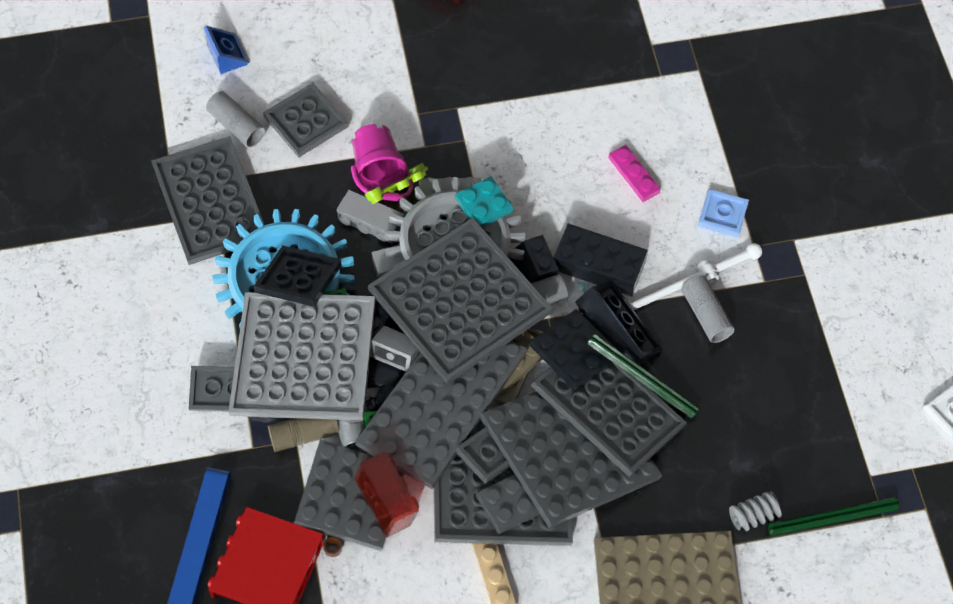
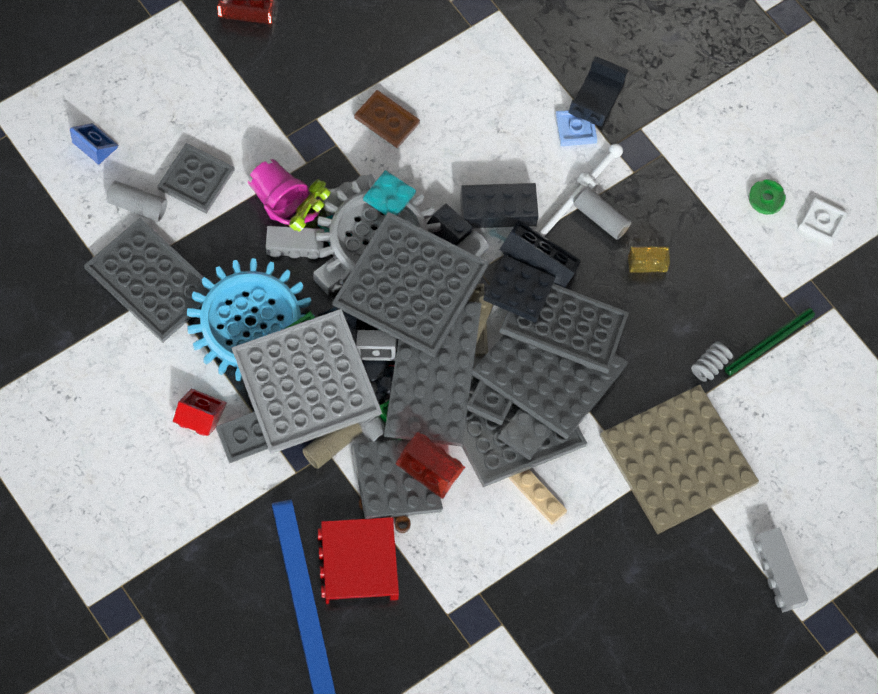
camera: 30 degrees left, 5 degrees up
black plate [254,245,342,307] -> none
dark green axle [588,334,699,418] -> none
dark pink plate [608,145,661,202] -> none
none -> red slope [173,388,227,436]
none -> reddish brown plate [354,90,420,149]
none -> black panel [568,56,628,127]
none -> clear yellow brick [629,247,670,272]
none -> green tile [748,179,786,215]

